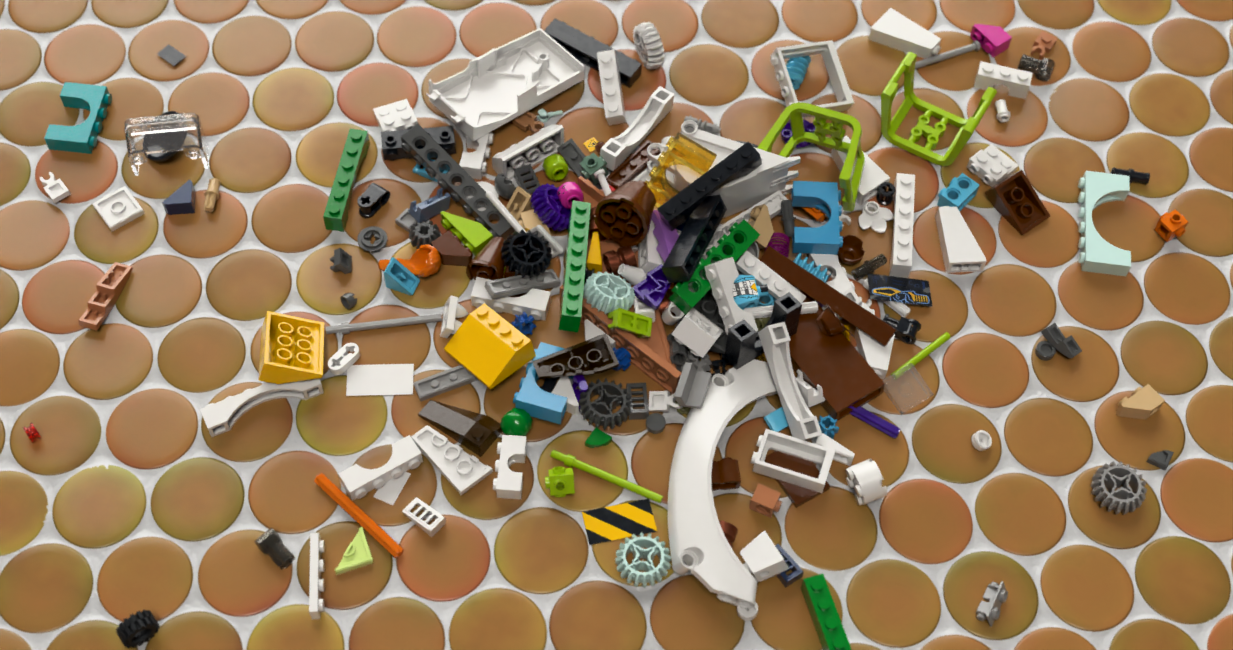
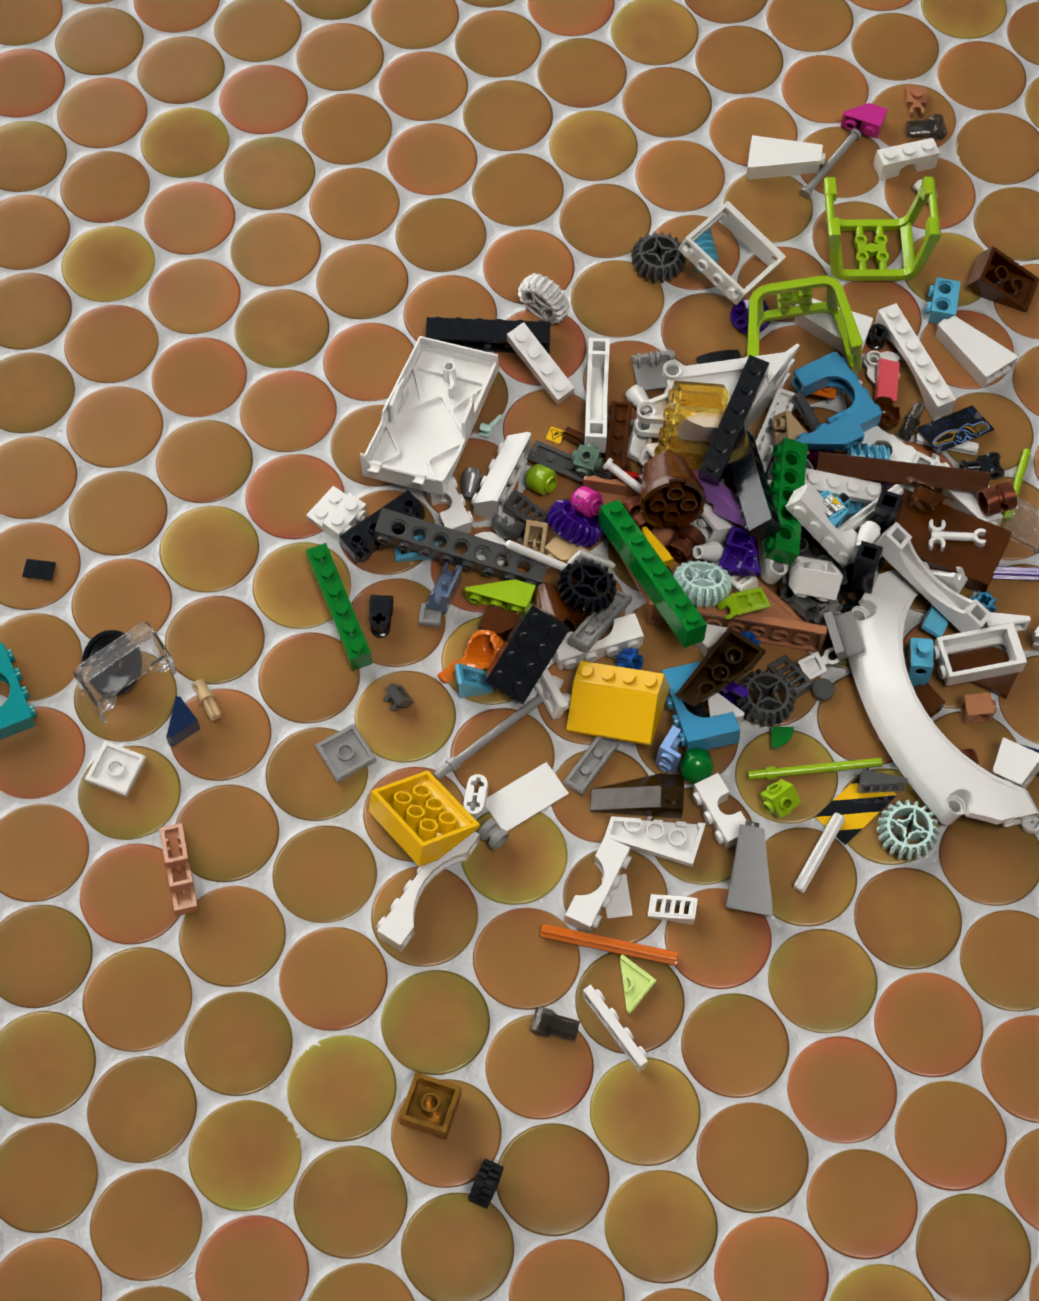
camera: 30 degrees left, 5 degrees up
clear red bush [23,423,41,443] -> none
white plate [40,172,71,204] -> none
dark grey hinge [340,293,357,310] -> none
dark grey gear [357,226,388,253] -> none
dark grey gear [409,220,441,249] -> none
medium nougat plate [512,111,544,134] -> none
white plate [967,144,1019,187] -> none
none -> light grey tile [315,724,377,784]
none -> pearl gold brick [399,1072,462,1140]
none -> flat silver cone [462,468,483,501]
none -> light grey wheel [478,819,509,851]
none -> black brick [483,601,570,704]
none -> dark grey gear [631,231,686,283]
none -> light blue bracket [655,725,682,774]
none -> slope [725,821,773,916]
none -> white axle [794,813,845,893]
none -> dark azure slope [795,413,865,451]
none -> white cone [854,521,881,551]
none -> dark grey slope [857,769,908,793]
none -> coral tile [875,358,900,403]
none -> medium azure torso [905,638,933,686]
none -> white bar [928,519,986,551]
none -> copper wheel [977,482,1017,517]

